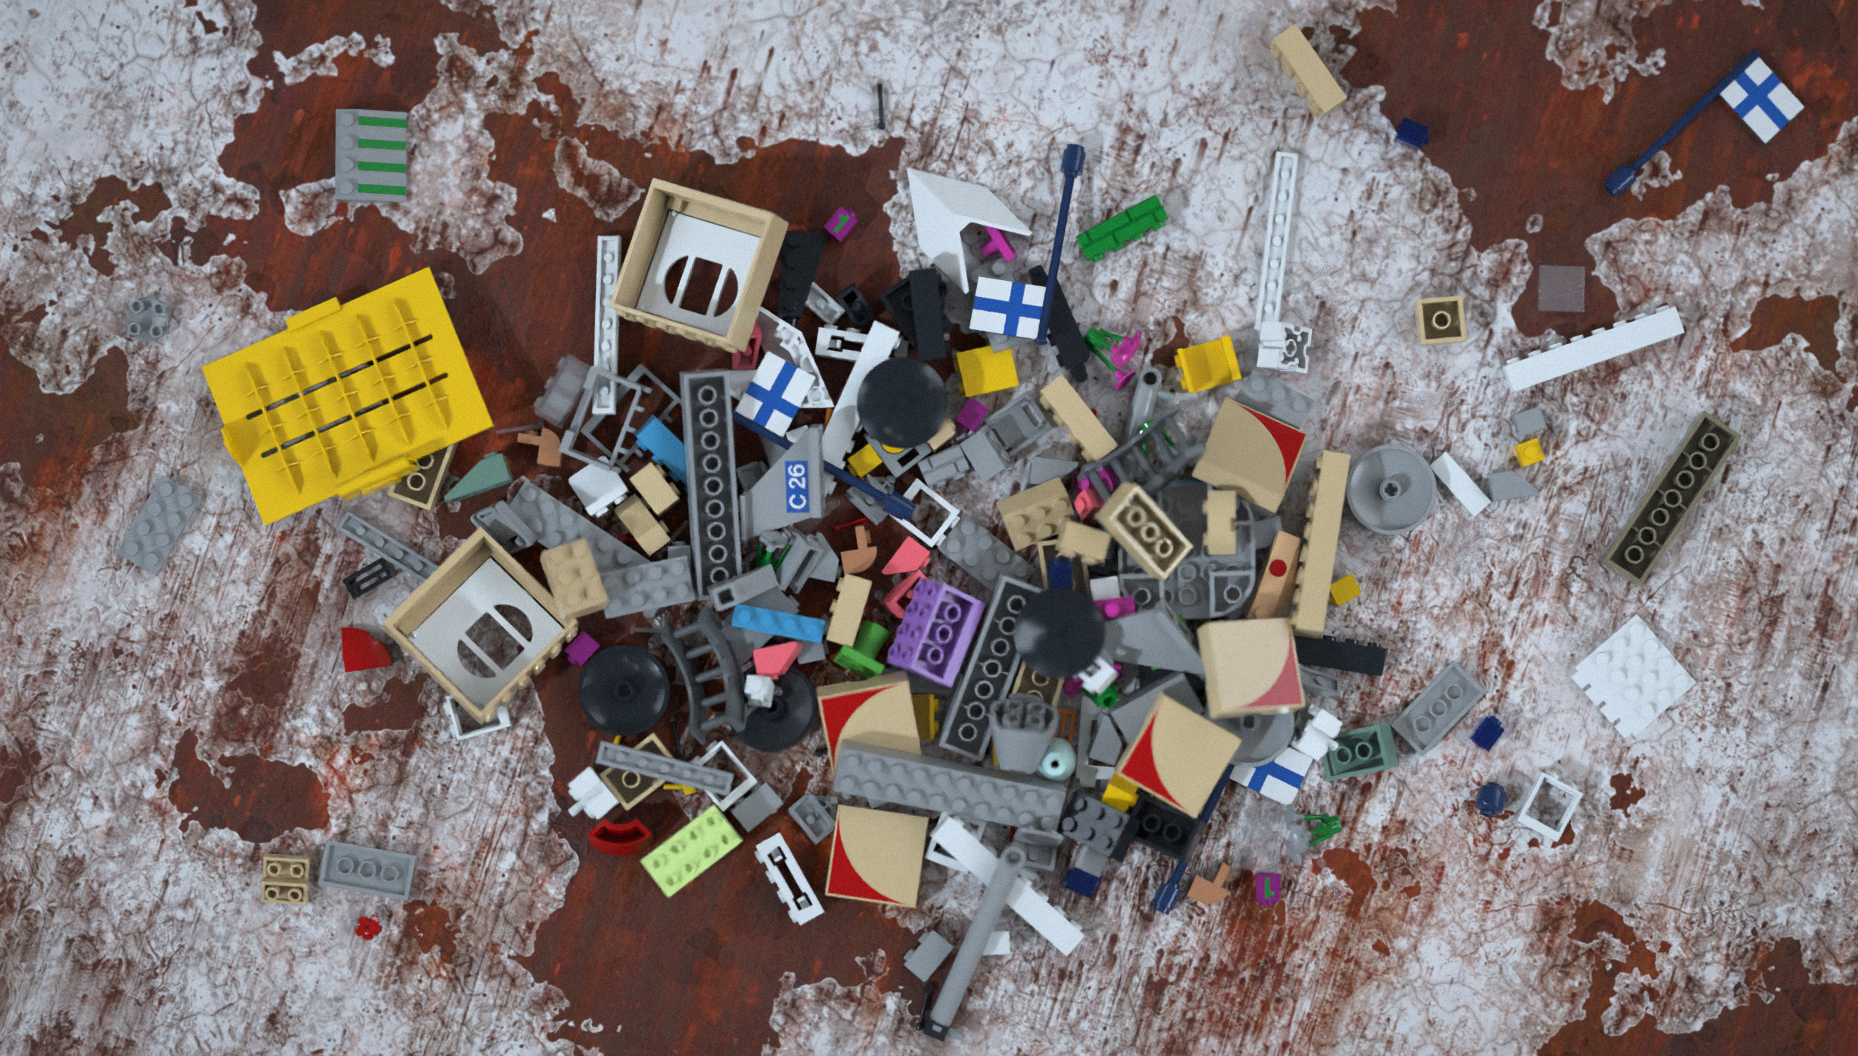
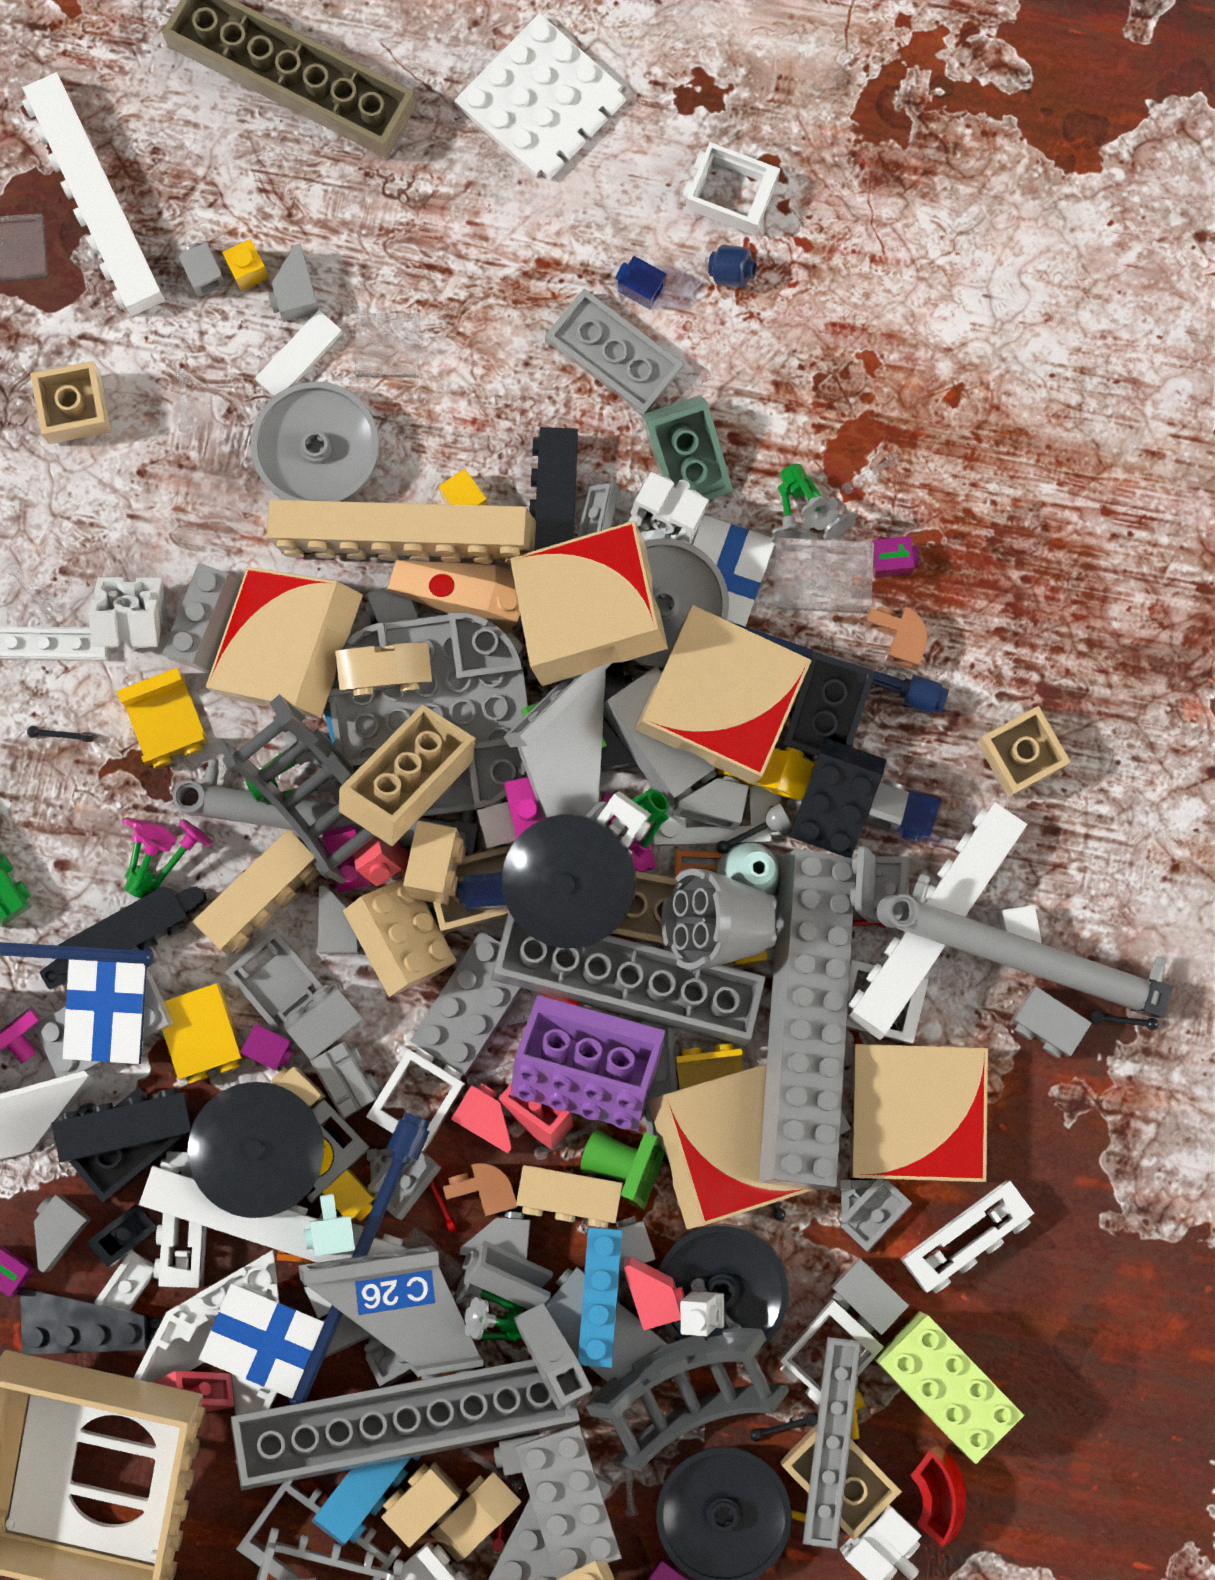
camera: 90 degrees left, 5 degrees down
none -> black hinge [27,726,94,742]
none -> light grey slope [34,1194,92,1273]
none -> light aqua brick [304,1194,355,1256]
none -> hinge [716,803,792,853]
none -> tan brick [977,706,1071,798]

